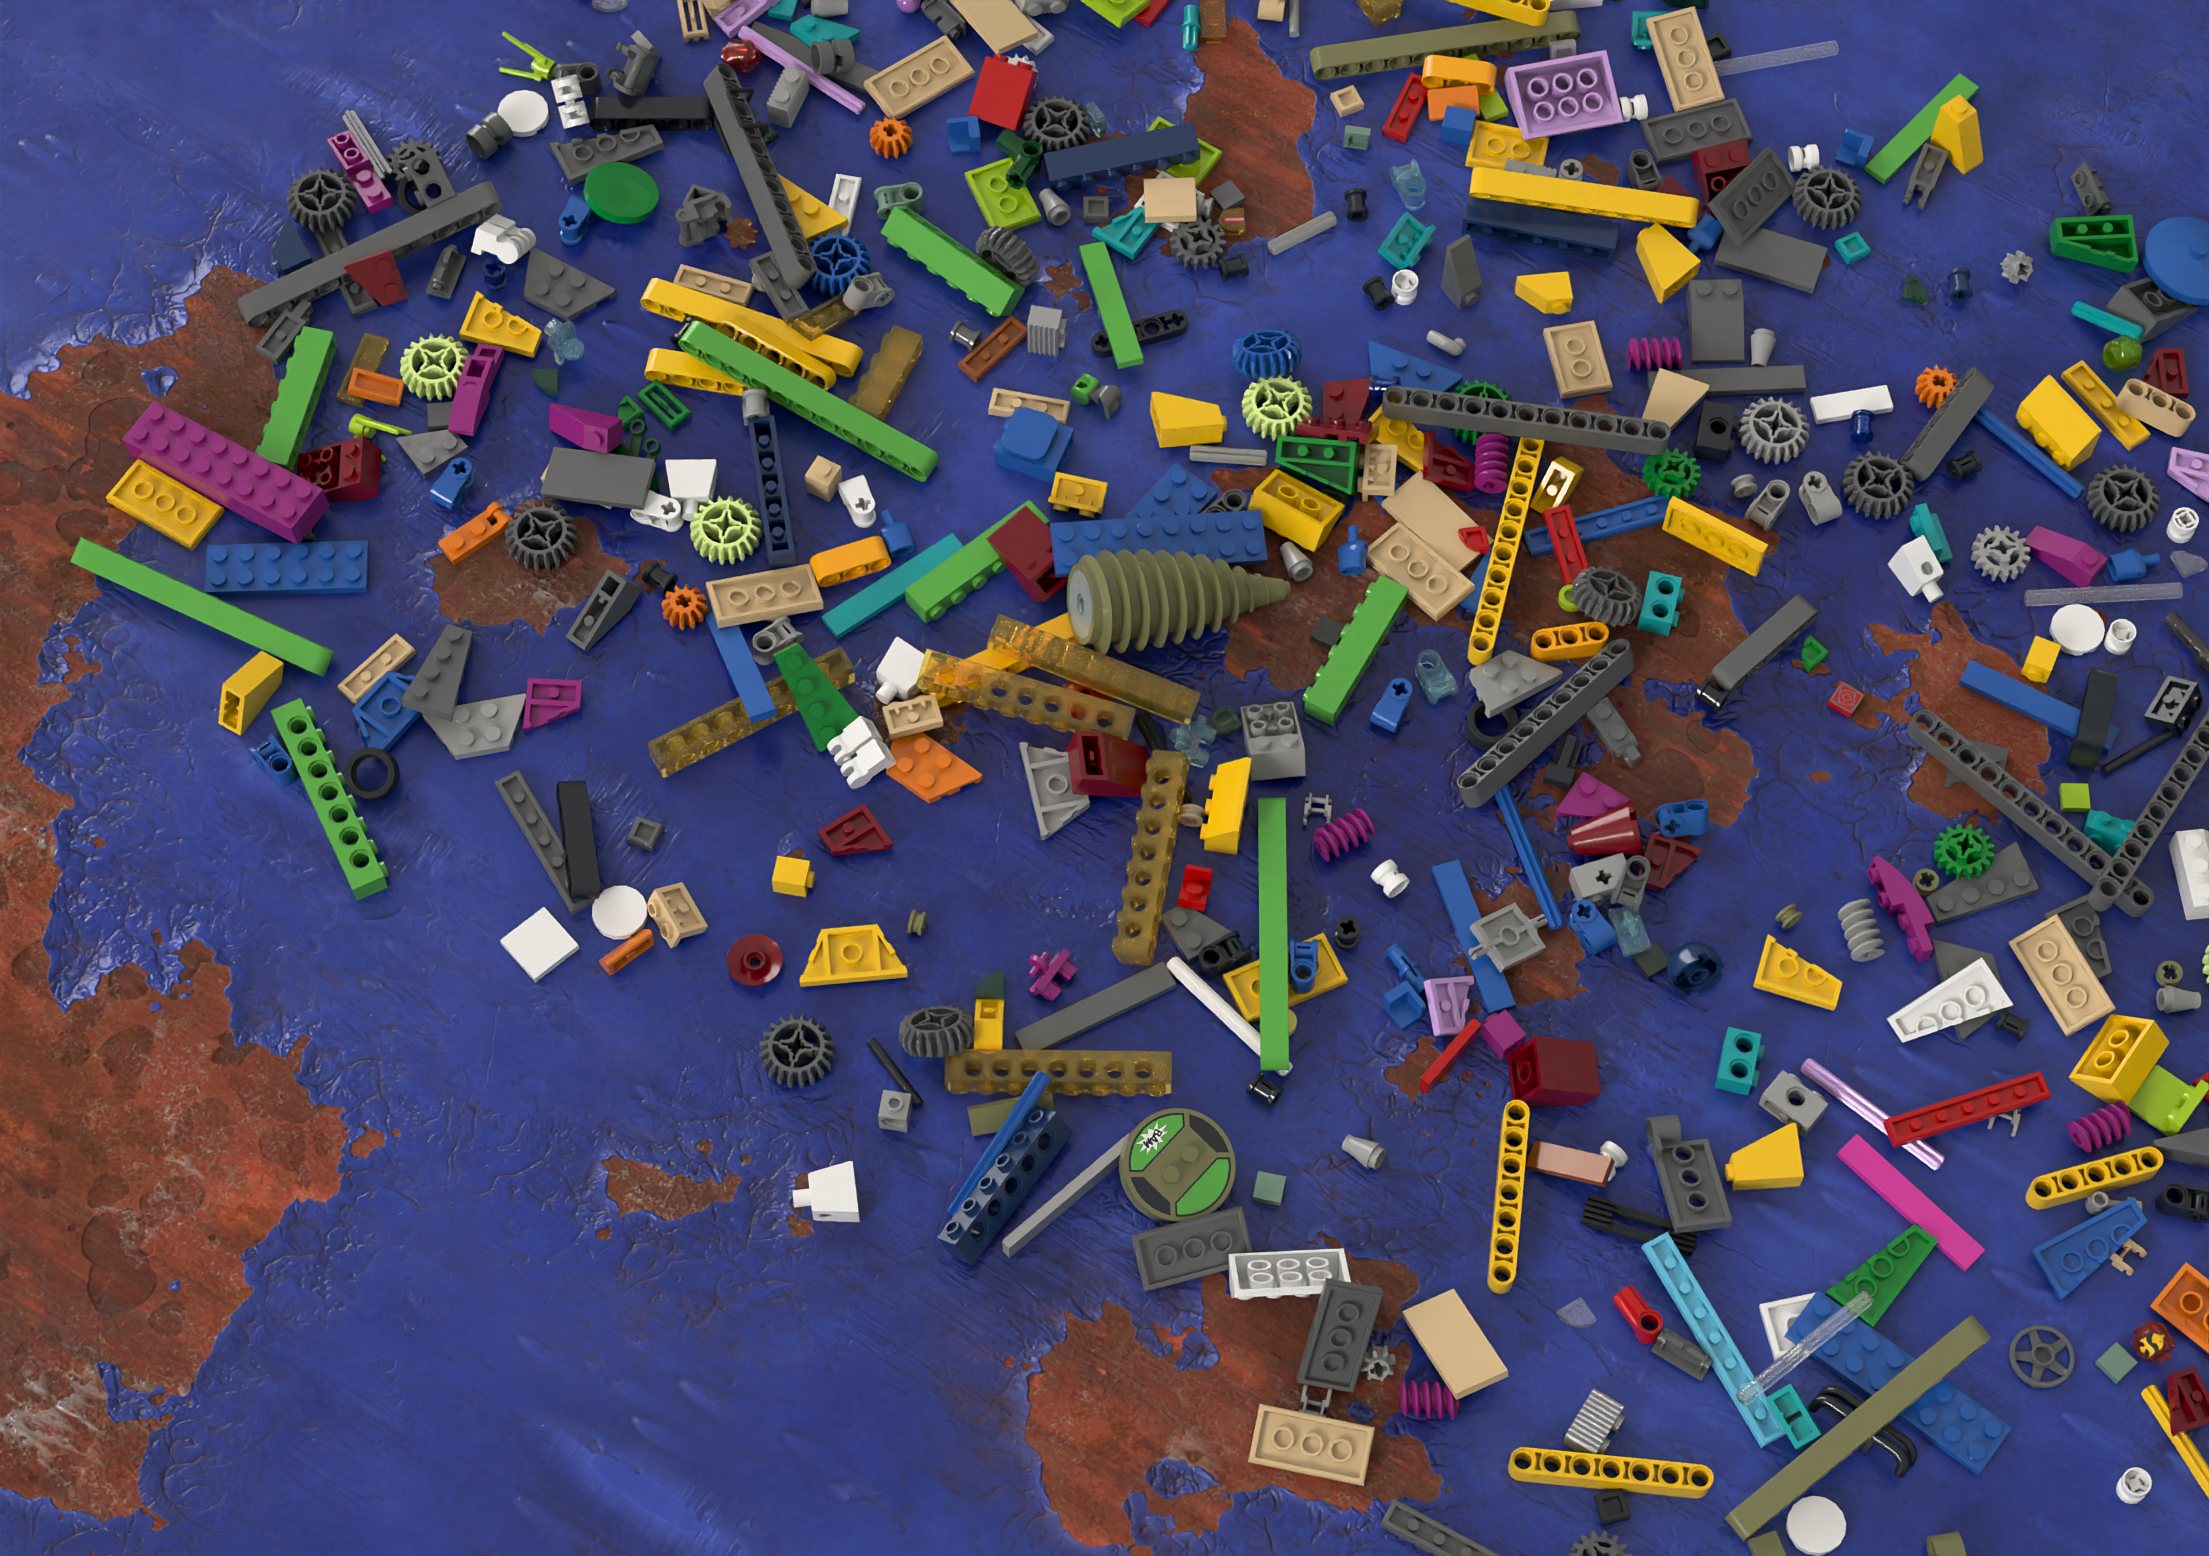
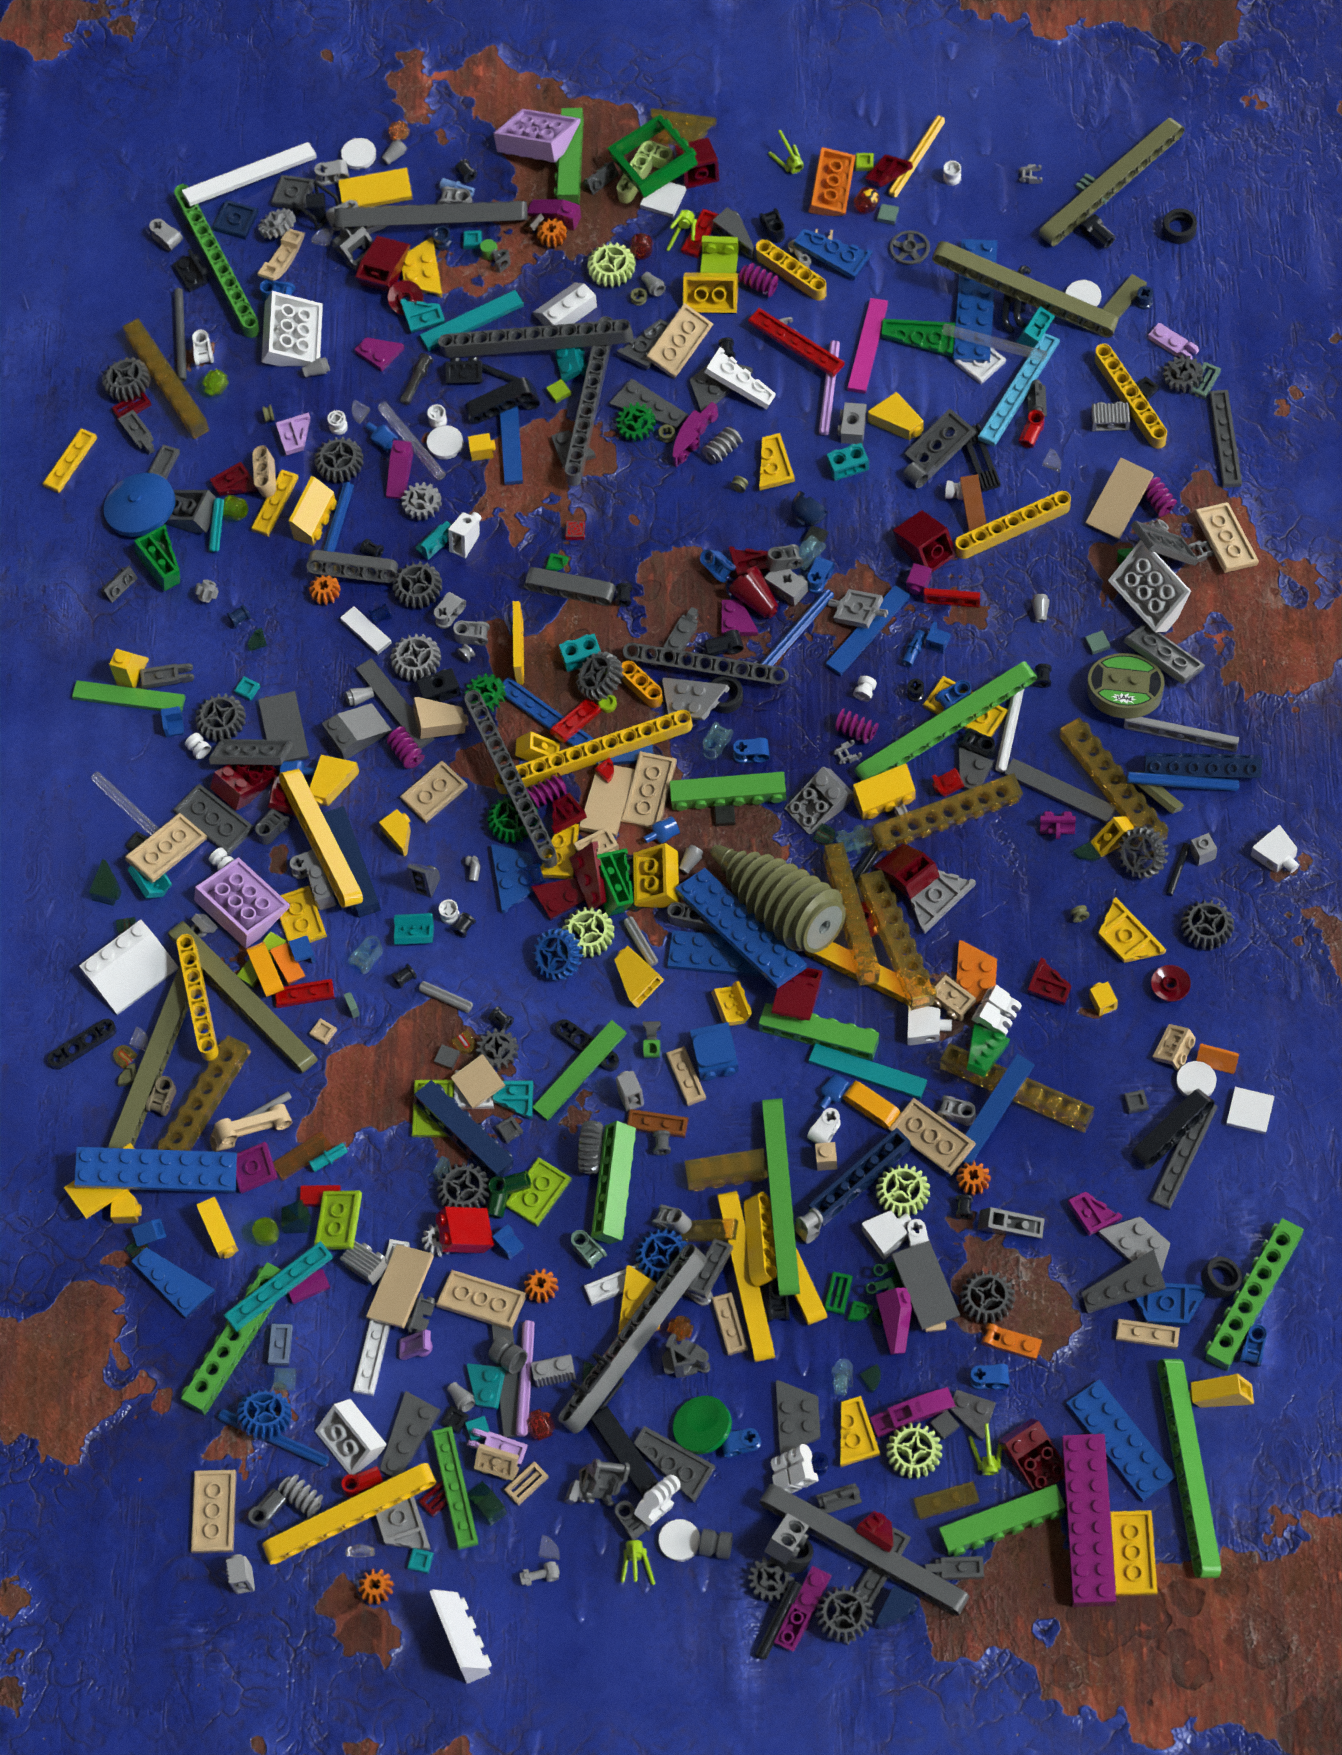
camera: 115 degrees left, 0 degrees up
orange tile [347,367,404,407] -> none
light grey cone [1039,188,1071,225] -> none
light grey bush [1196,195,1214,220] -> none
lavender wing [1424,976,1474,1036] -> none

